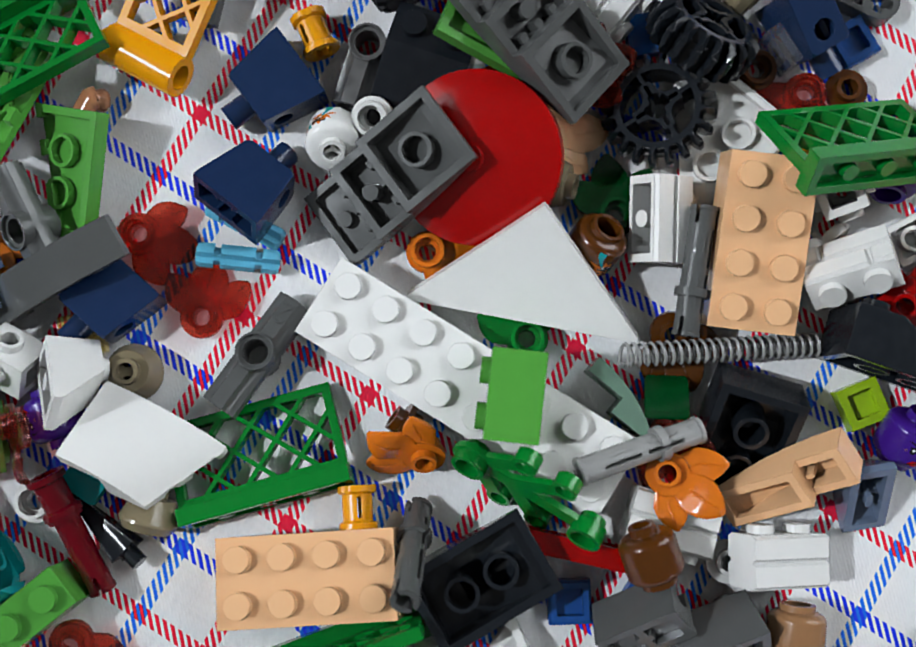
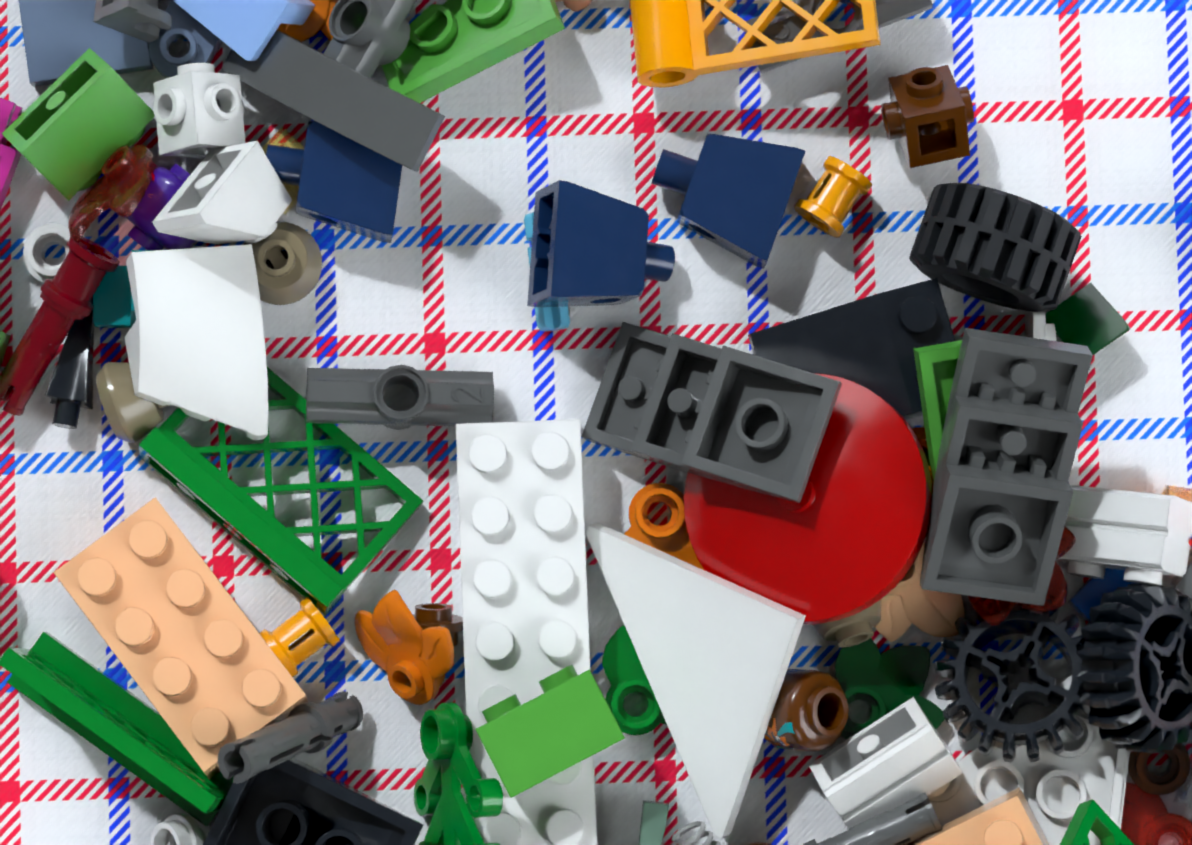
camera: 55 degrees right, 0 degrees up
clear red plate [118,201,198,286] -> none
clear red plate [165,265,251,339] -> none
medium azure axle [195,242,281,275] -> none
white head [305,107,362,170] -> none
flat silver piece [332,23,386,111] -> none
white plate [351,95,393,136] -> none

